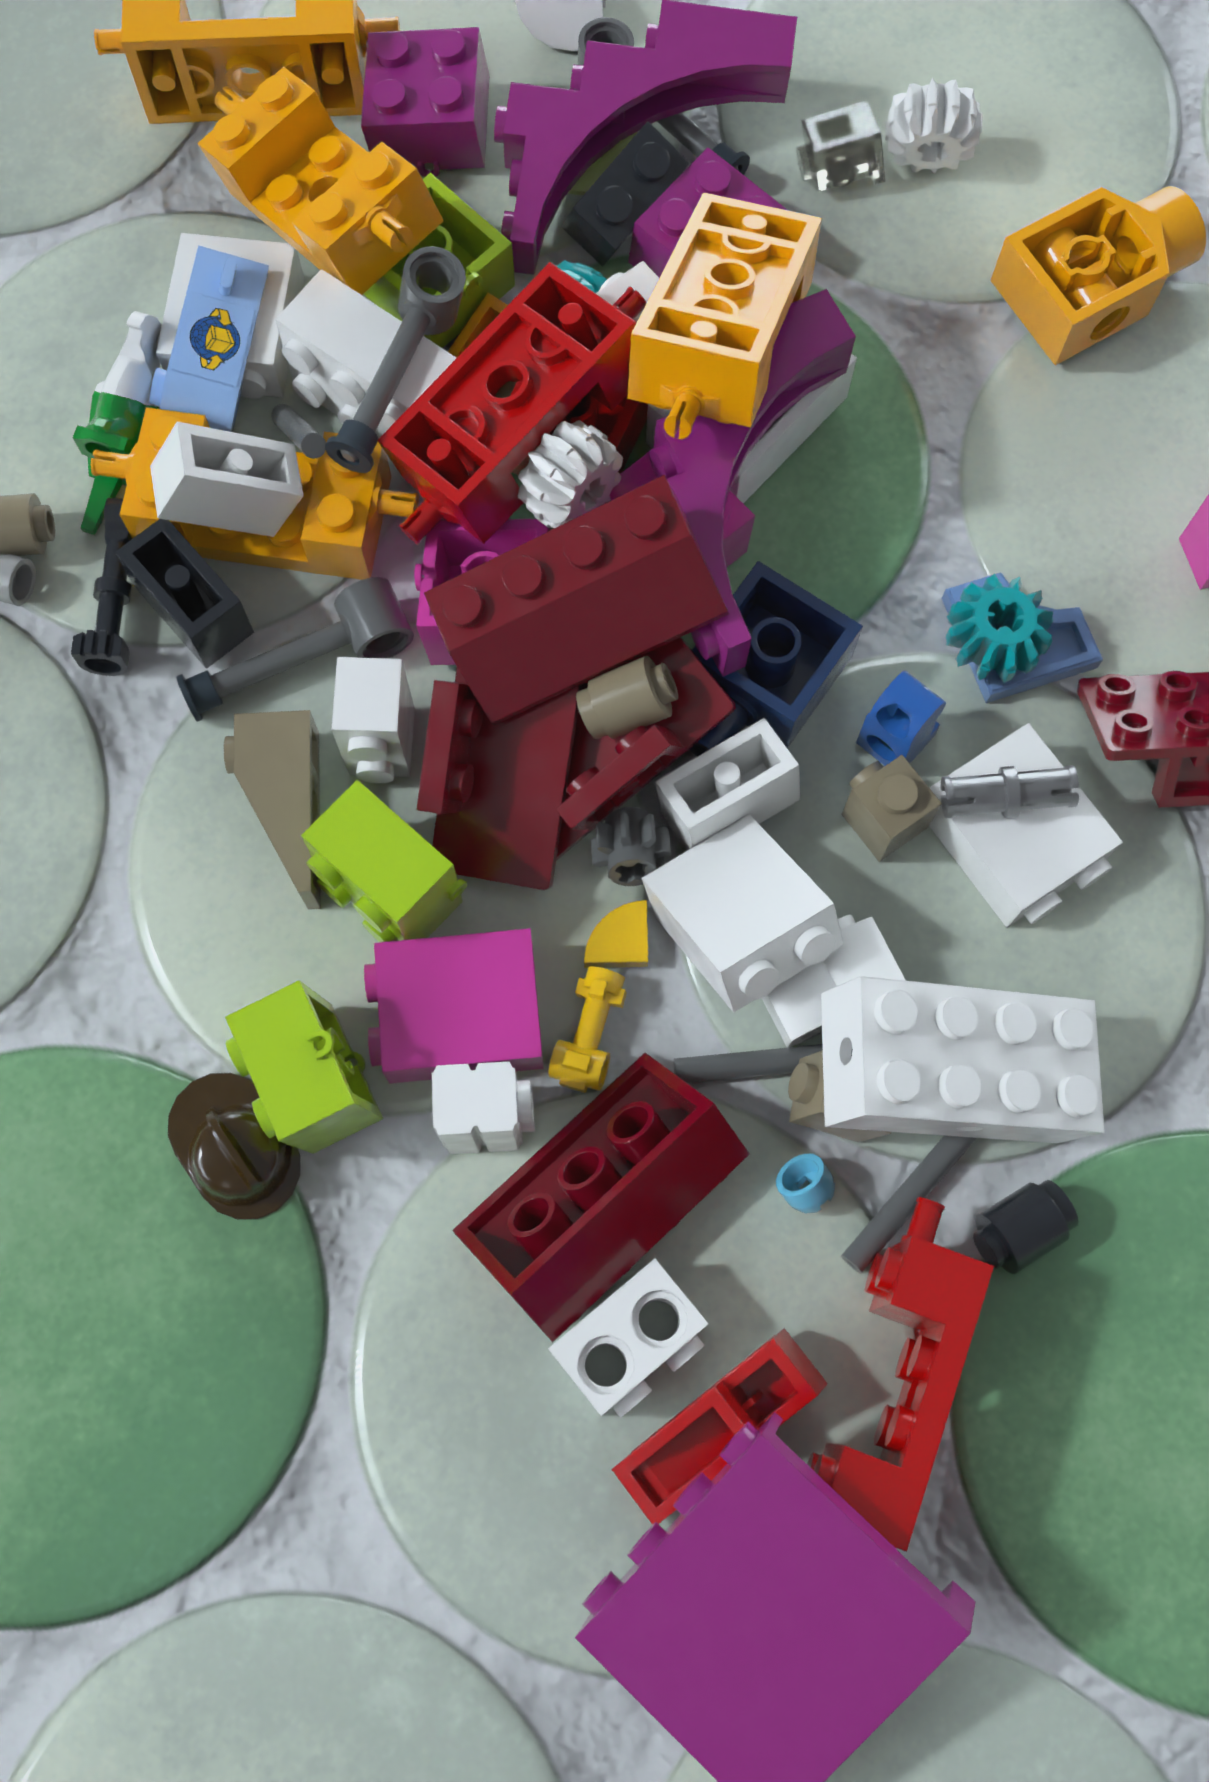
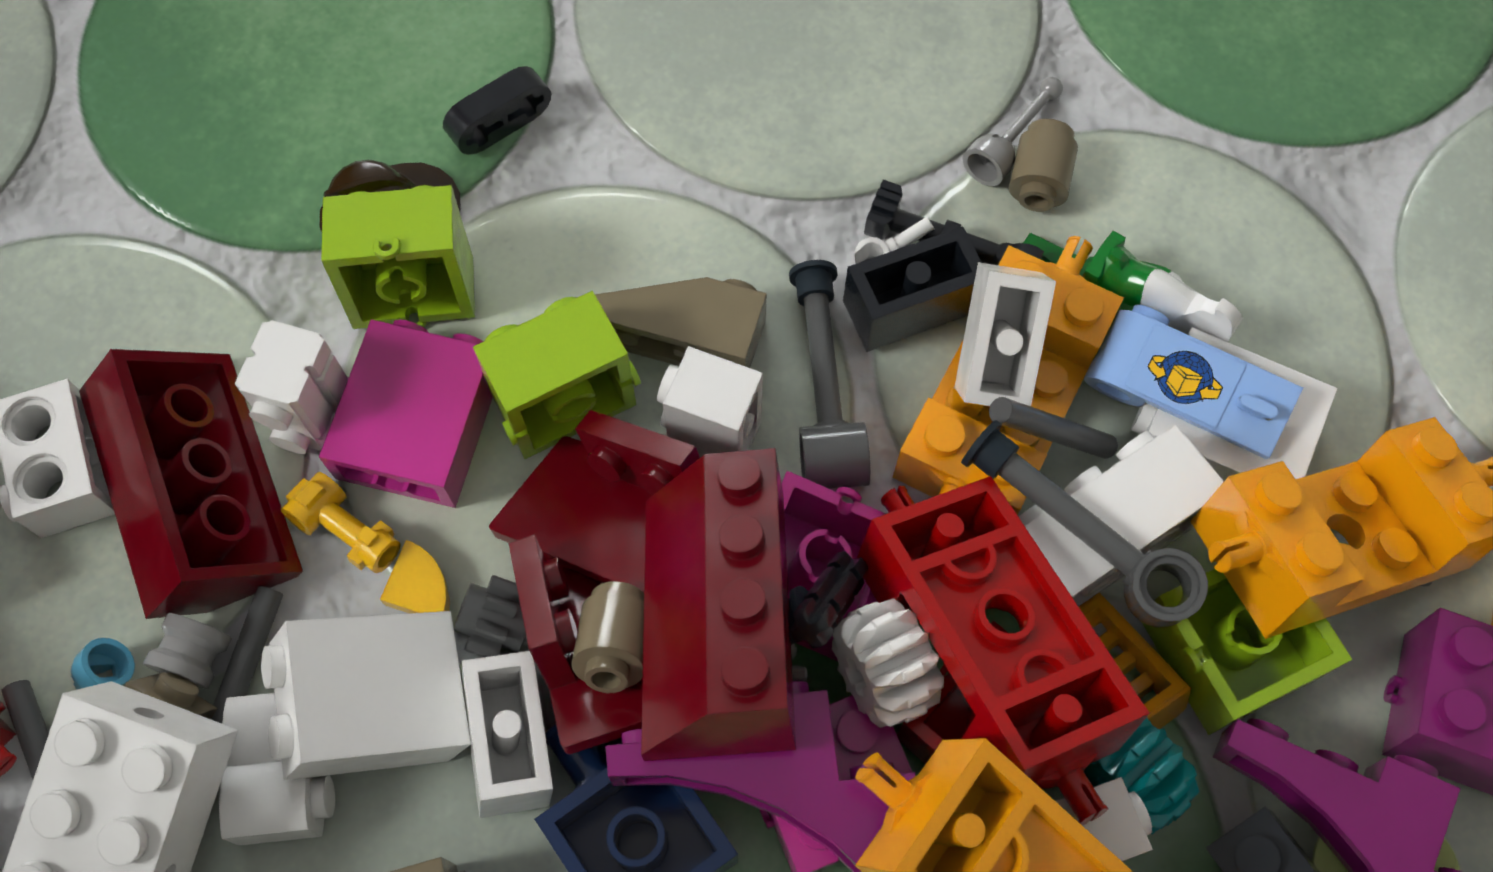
camera: 110 degrees right, 5 degrees down
none -> light grey wheel [143,613,232,689]
none -> black beam [443,66,552,155]
none -> black axle [790,551,868,648]
none -> white hand [854,217,935,264]

